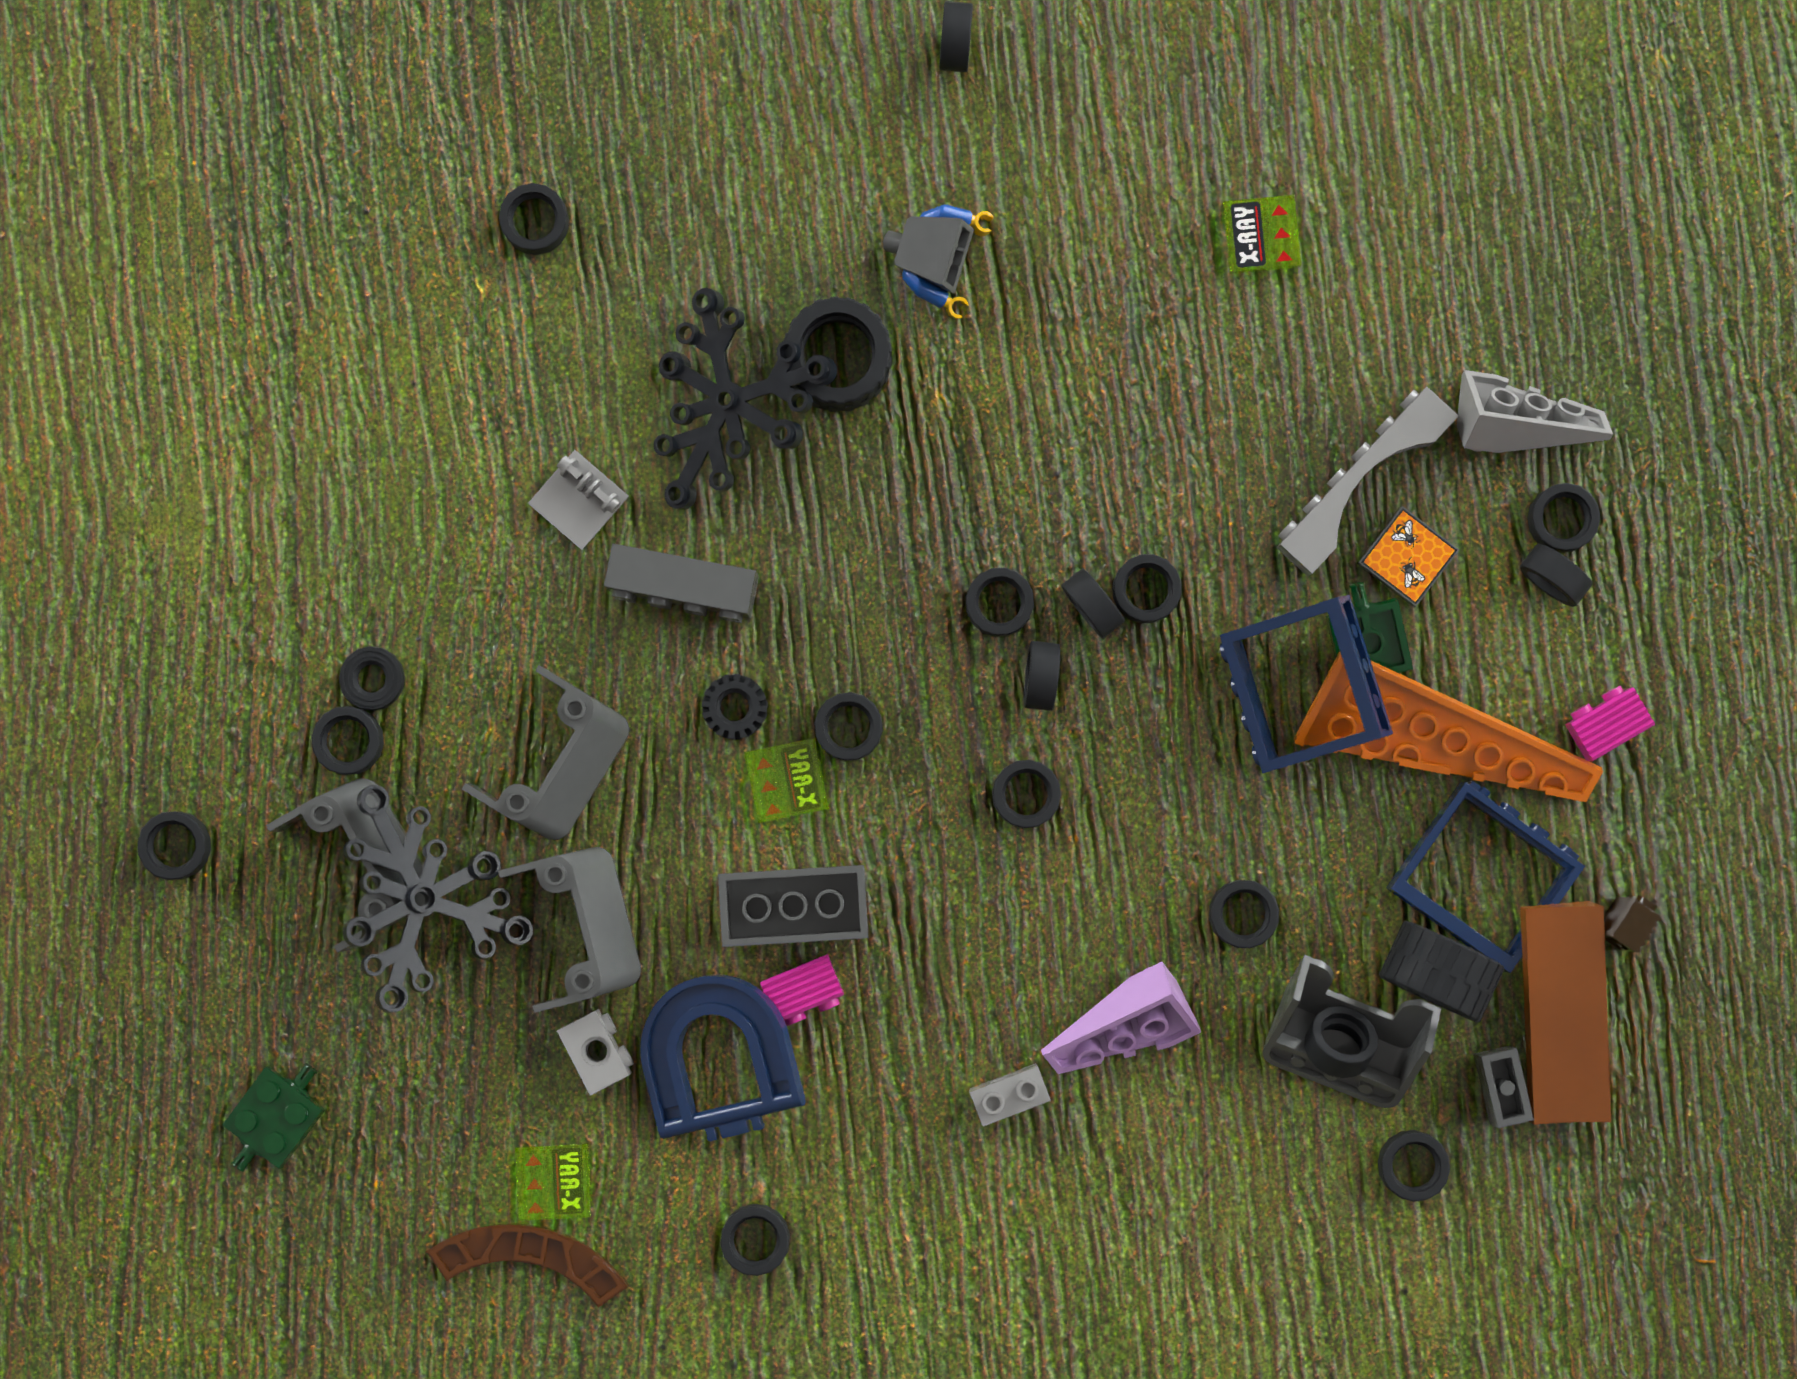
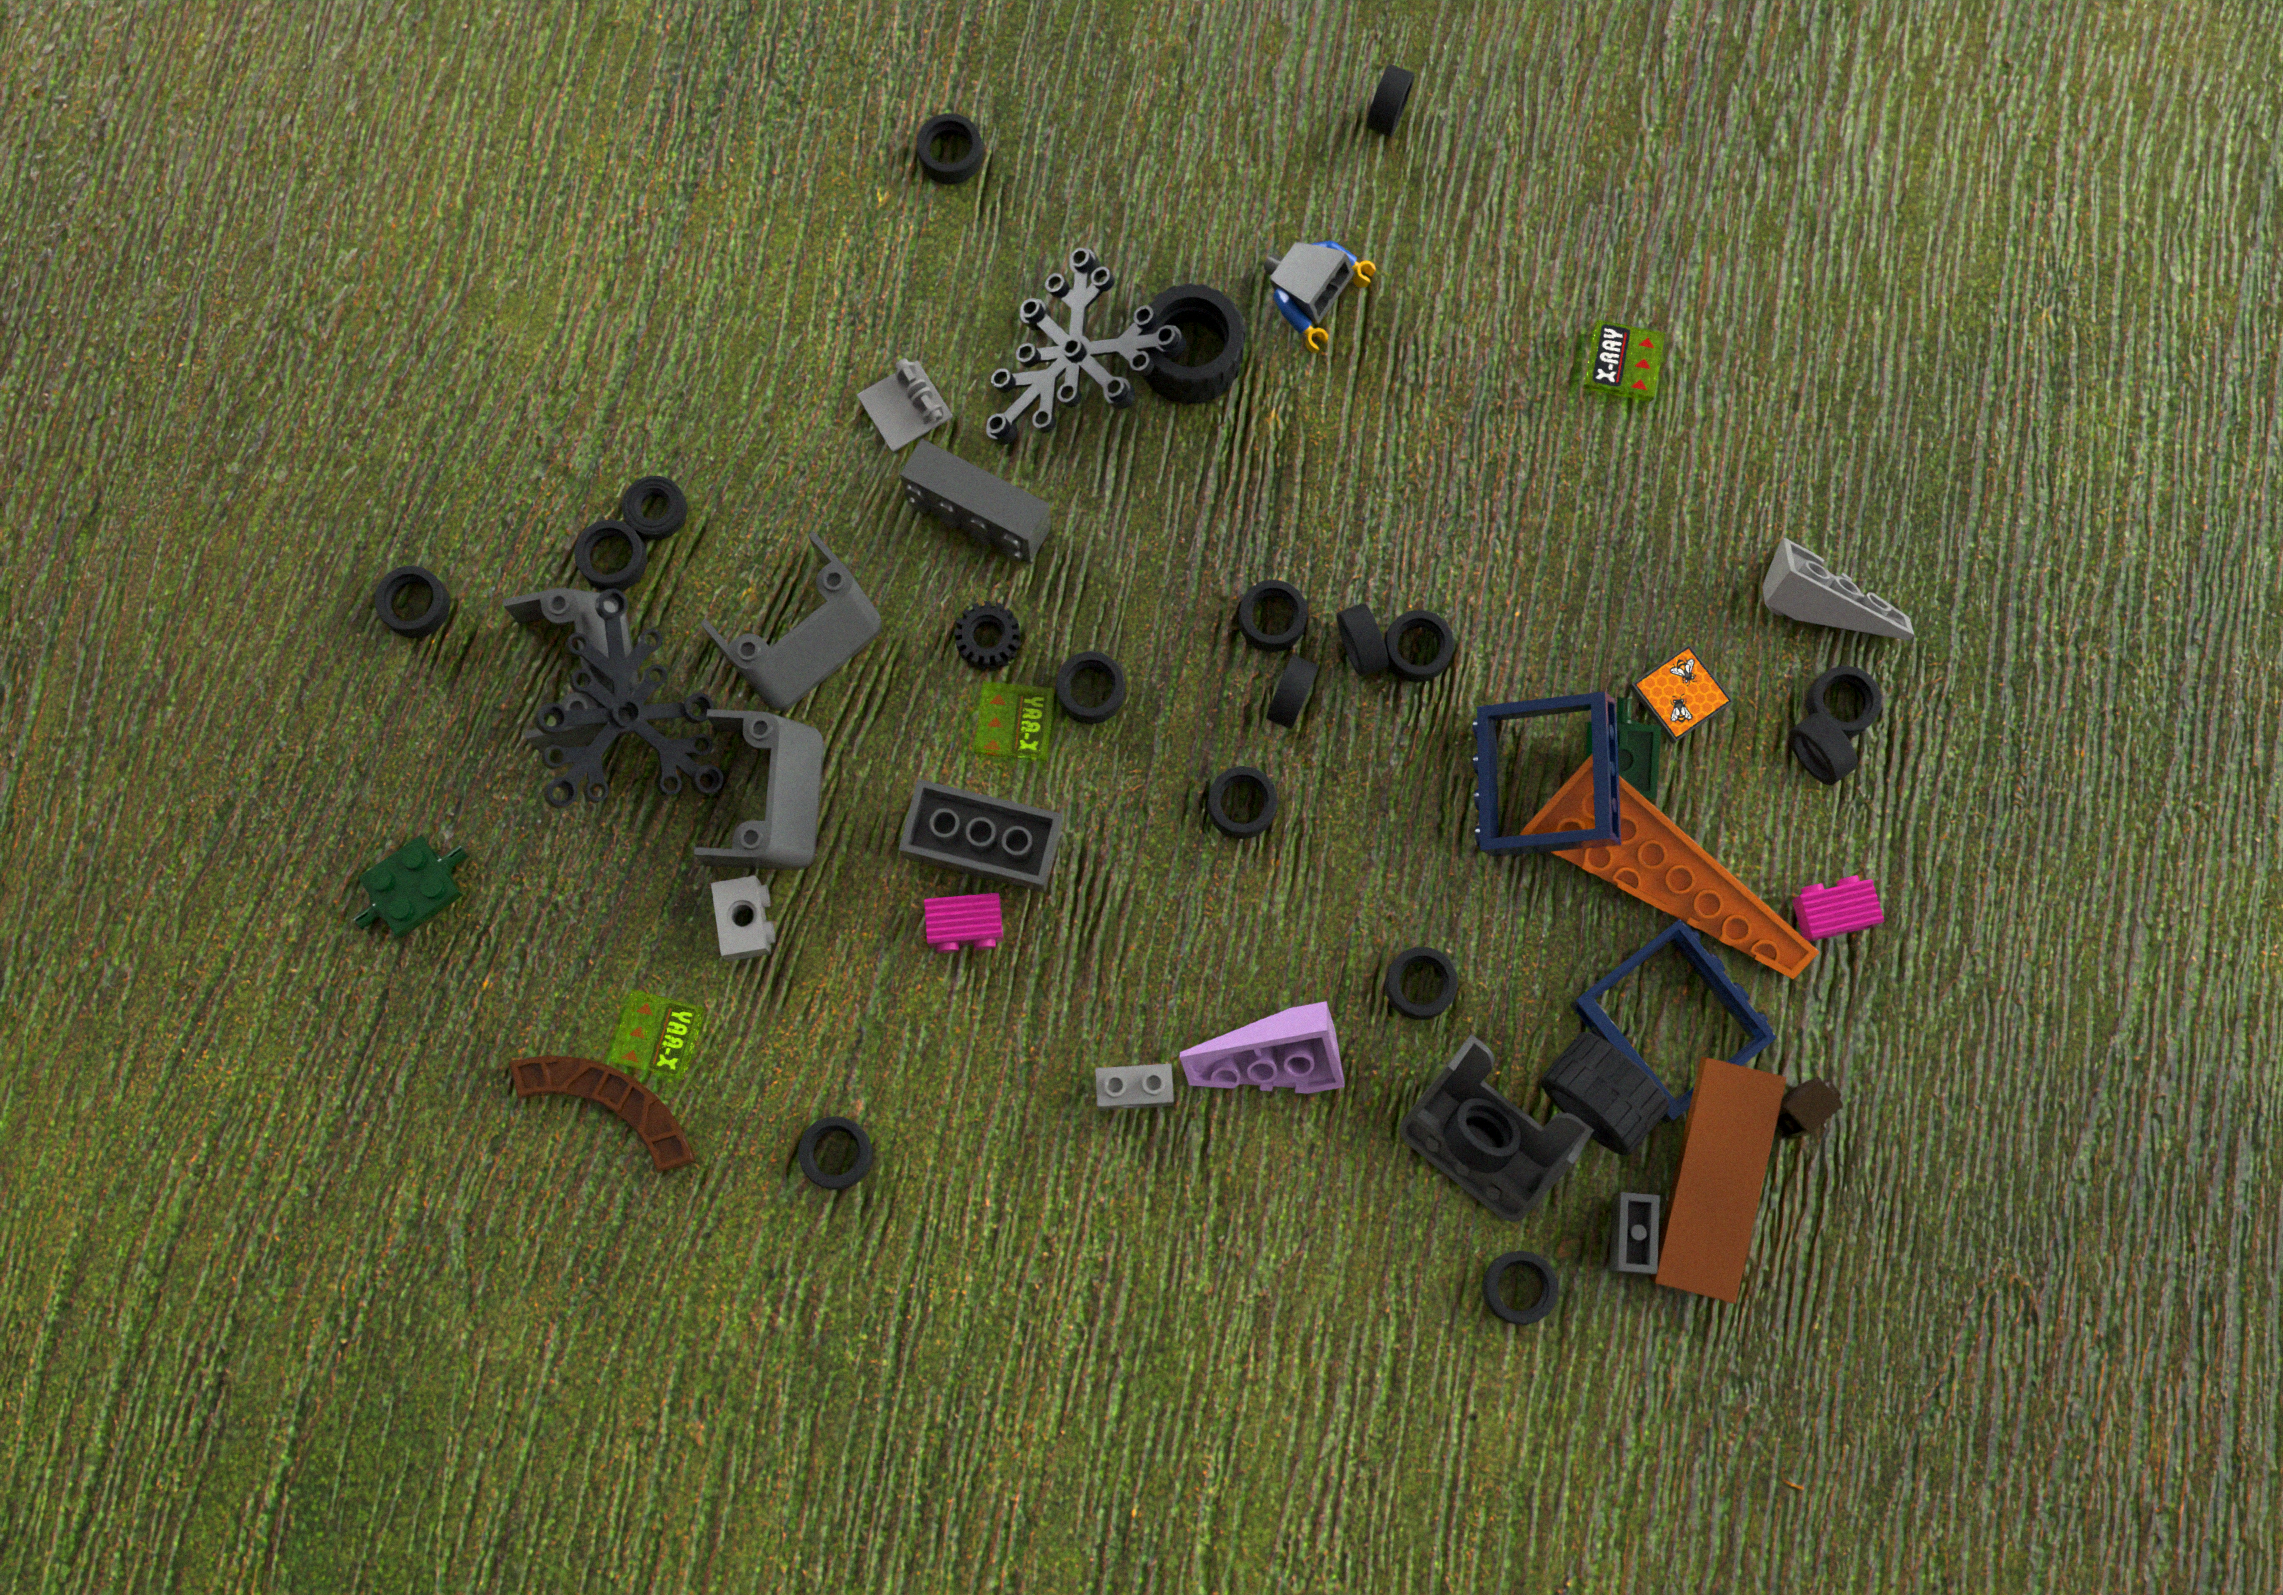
camera: 15 degrees right, 10 degrees down
dark blue piece [640,974,806,1142] -> none
light grey arch [1276,387,1459,577] -> none

